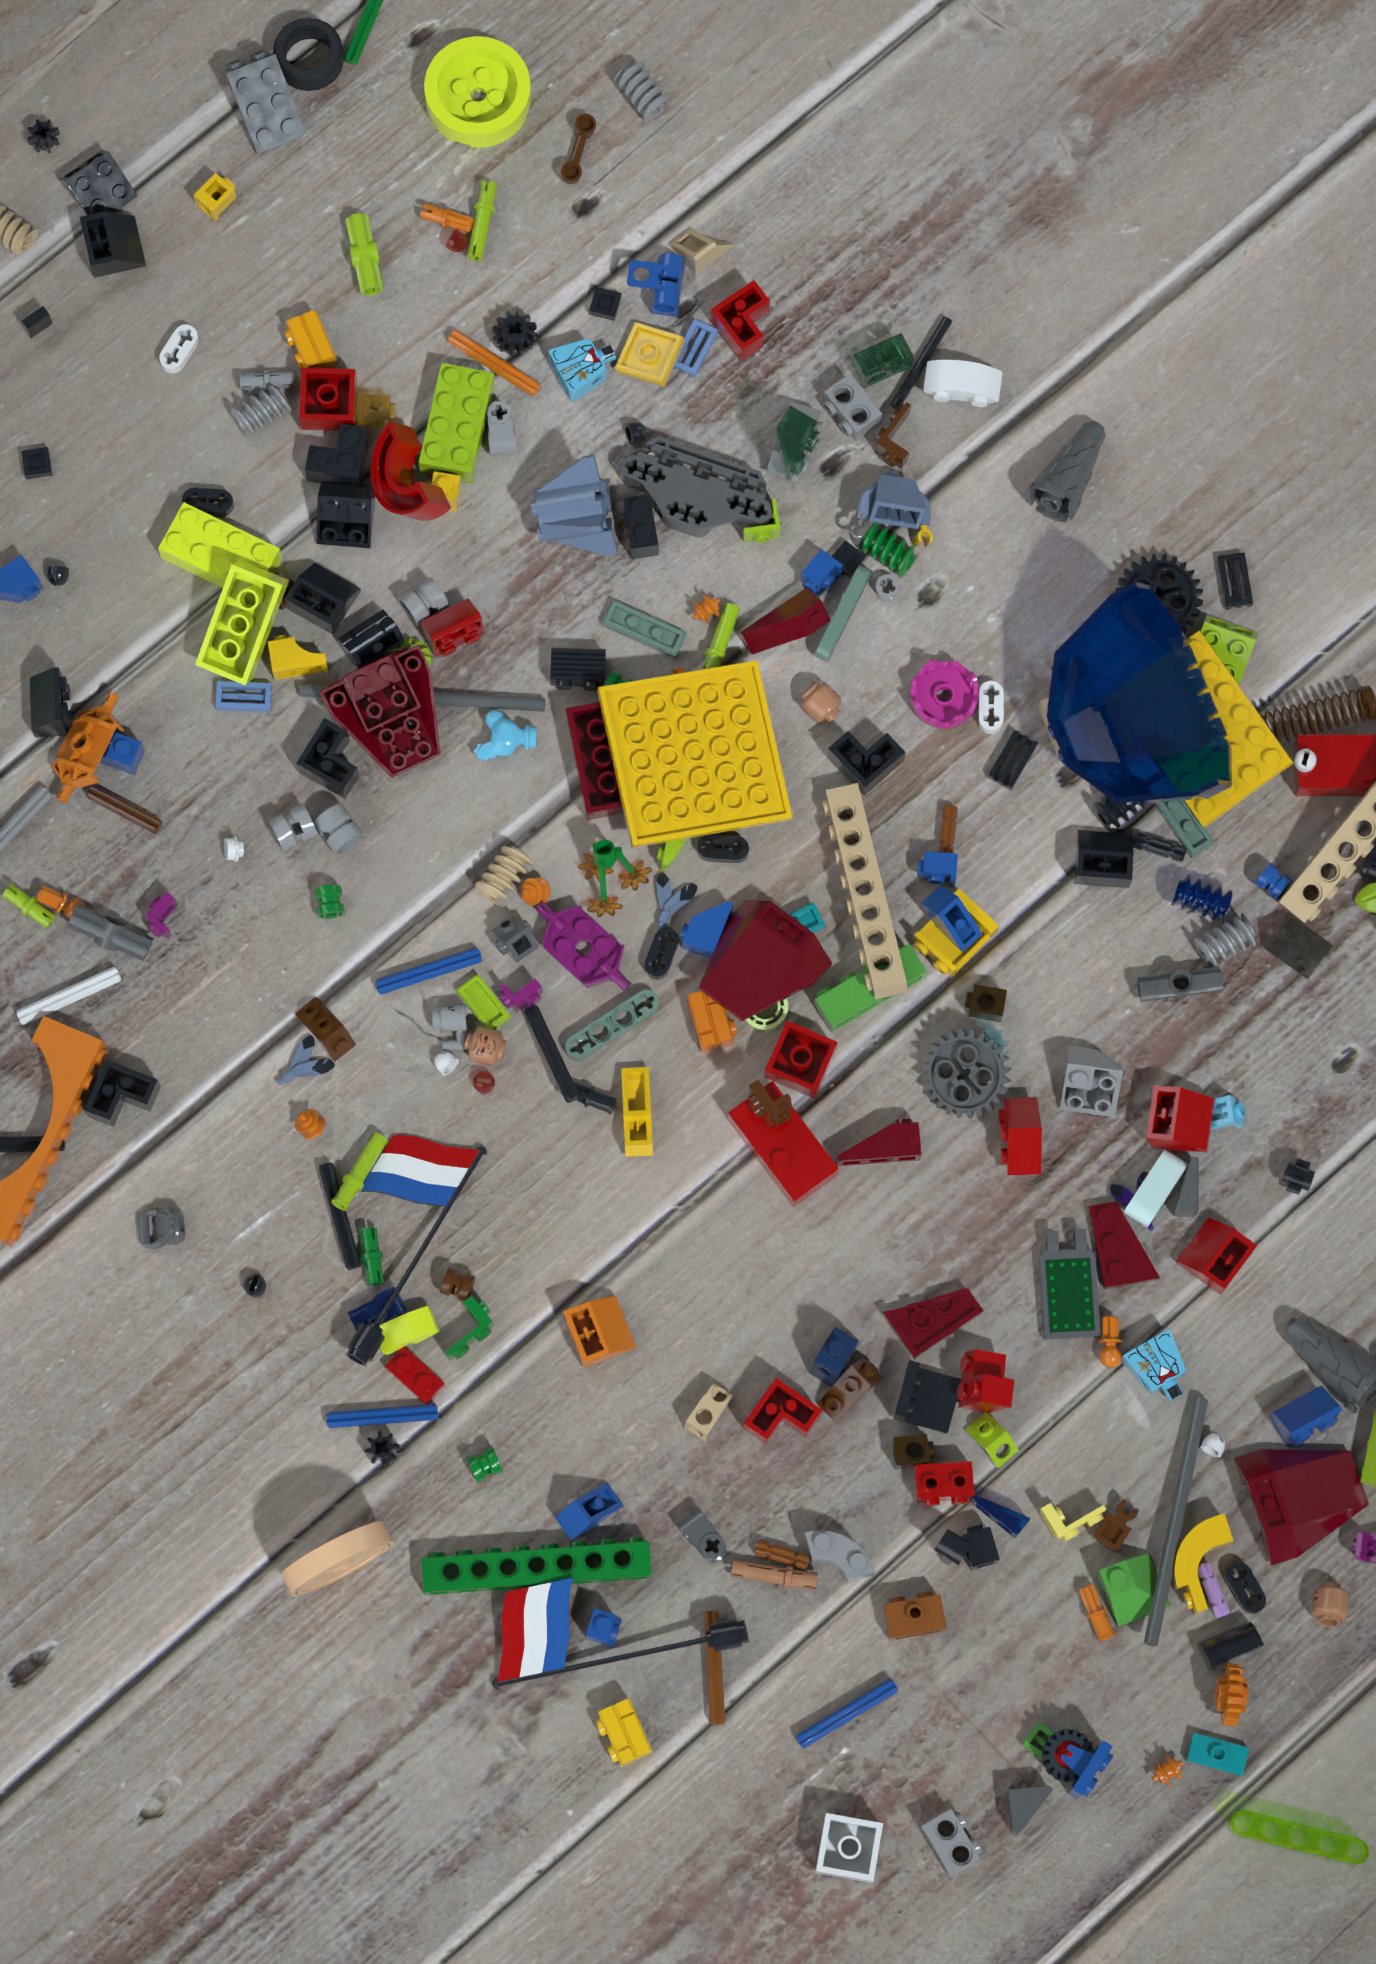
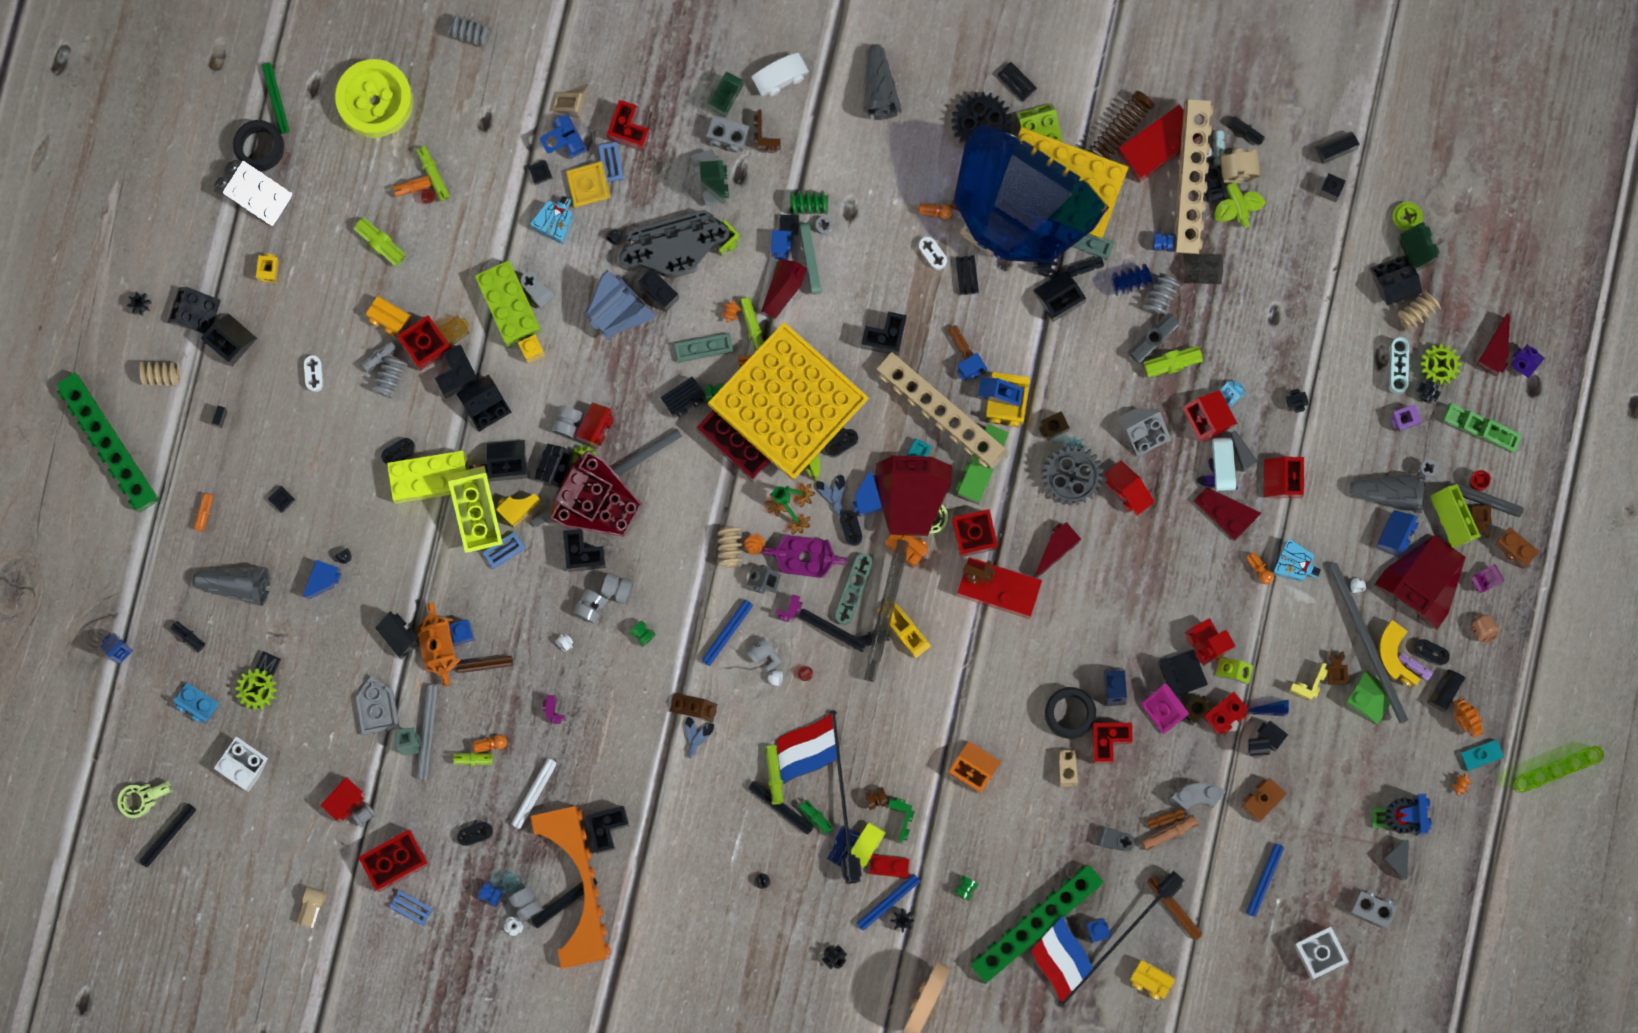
camera: 30 degrees left, 5 degrees up
dark grey piece [67,904,154,961] -> none
dark grey piece [138,1207,185,1249] -> none
orange wheel [295,1109,326,1140] -> none
red brick [370,421,451,521] -> none
orange axle [448,329,541,396] -> none
lime tile [456,974,511,1030] -> none
nougat head [464,1026,507,1066] -> none
medium azure animal [474,710,537,762] -> none
black gear [492,309,538,357] -> none
blue slope [555,1483,624,1540] -> none
reddish brown bar [560,114,596,184] -> none
nougat head [801,682,841,722] -> none
reddish brown bracket [817,1358,883,1422] -> none
sand blue torso [850,470,933,547] -> none
dark red wing [882,1288,984,1360] -> none
black bar [890,316,952,409] -> none
dark pink plate [910,659,978,729] -> none
tile [1038,1229,1101,1340] -> none
orange axle [1079,1584,1116,1642] -> none
white hinge [1294,749,1317,772] -> none
none -> black gear [822,945,847,970]
none -> clear smoke piece [864,539,909,683]
none -> orange axle [918,203,952,219]
none -> black tyre [1045,687,1096,739]
none -> dark pink tile [1140,683,1189,734]
none -> lime piece [1143,346,1203,378]

